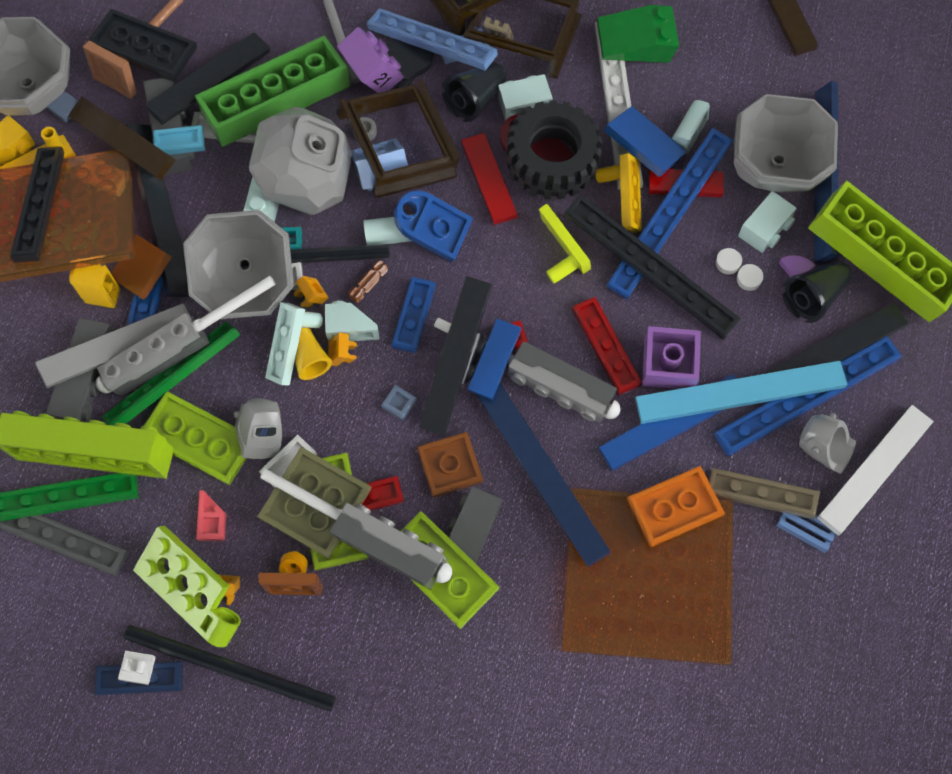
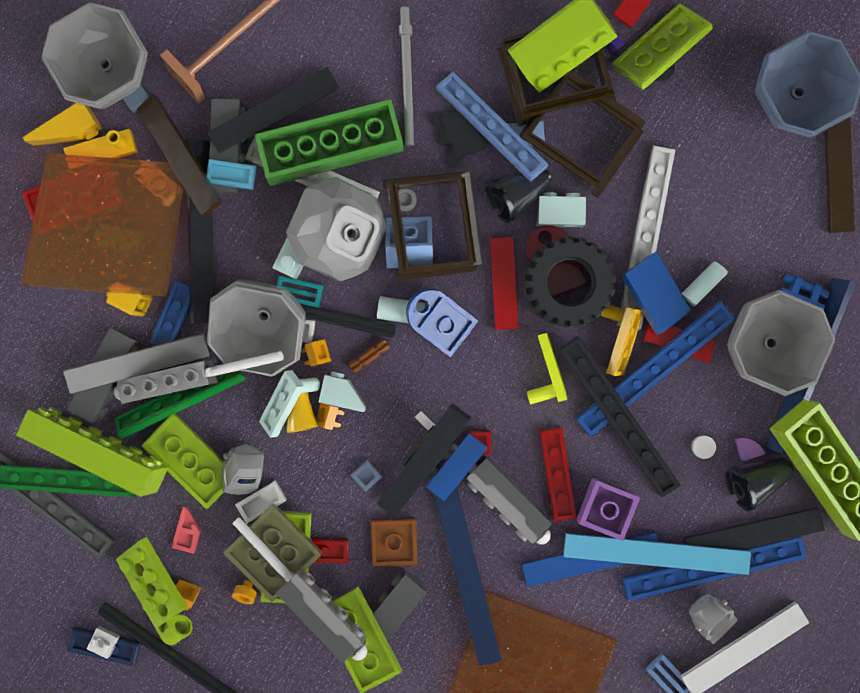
camera: 15 degrees right, 20 degrees up
black tile [10,147,65,263] -> none
black tile [87,9,197,82] -> none
dark orange tile [111,234,172,300] -> none
dark orange tile [258,573,323,595] -> none
medium lavender brick [337,27,404,93] -> none
blue tile [391,277,436,354] -> none
dark tan tile [483,17,514,40] -> none
green slope [597,5,679,63] -> none
orange tile [627,465,725,548] -> none
dark tan tile [709,468,820,519] -> none
white tile [715,248,742,275] -> none
light aqua brick [738,191,797,253] -> none

